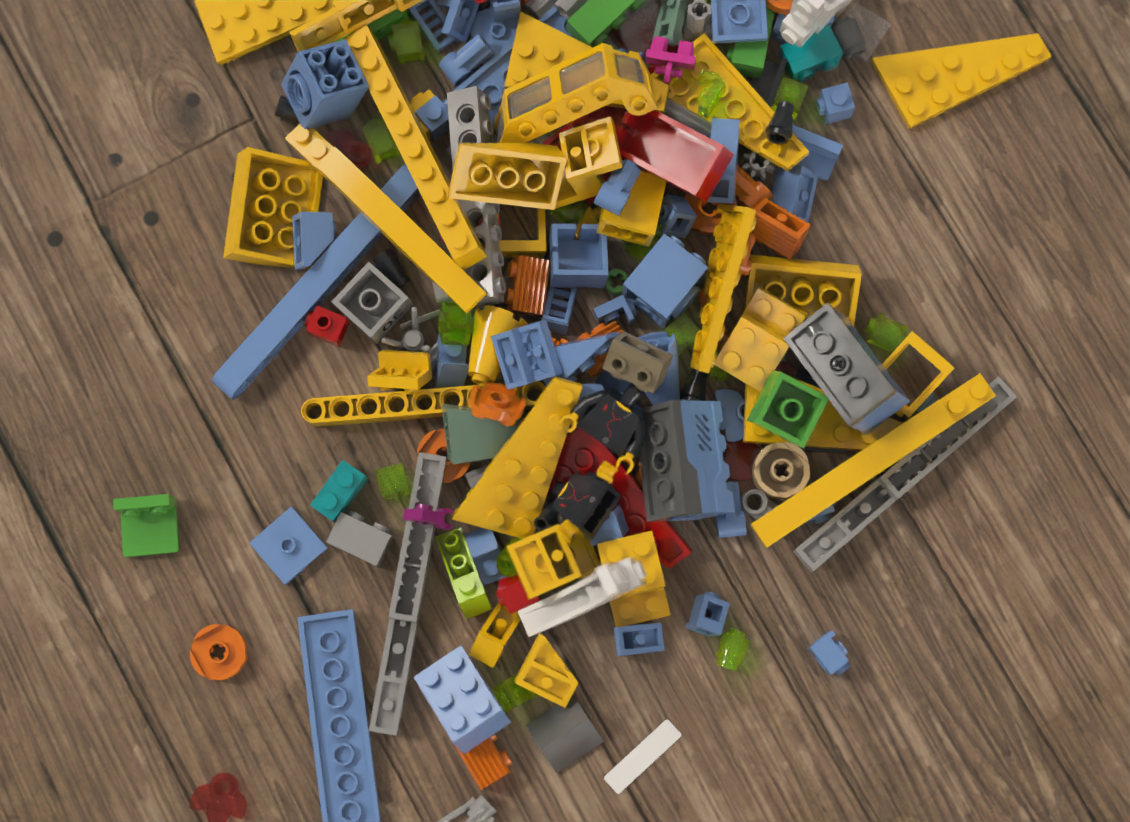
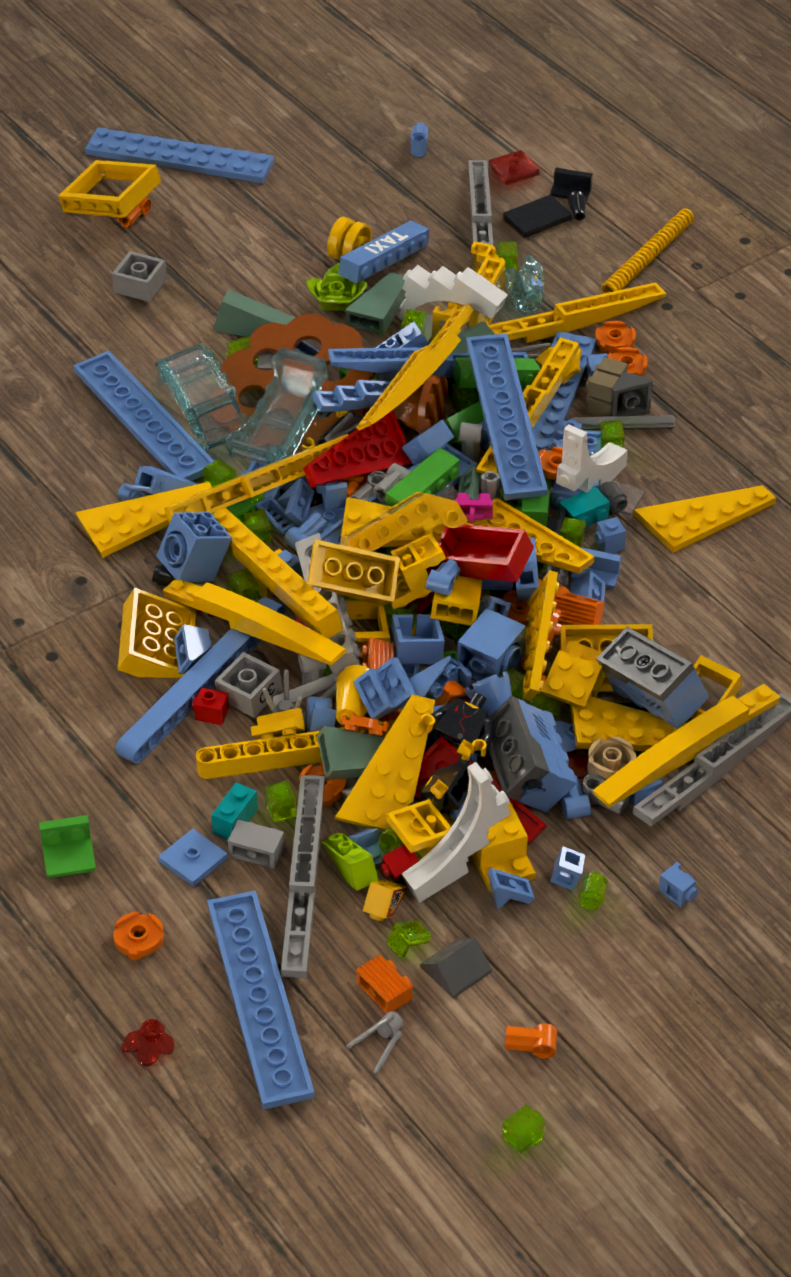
camera: 10 degrees left, 35 degrees down
magenta plate [403,504,453,529] -> none
brick [414,645,511,755] -> none
clear neon green brick [437,302,473,346] -> none
yellow wing [514,633,578,708] -> none
dark tan brick [603,331,673,393] -> none
white sticker [604,719,681,794] -> none
clear neon green bracket [697,70,725,119] -> none
bright green brick [747,370,829,448] -> none
black cone [765,101,794,144] -> none

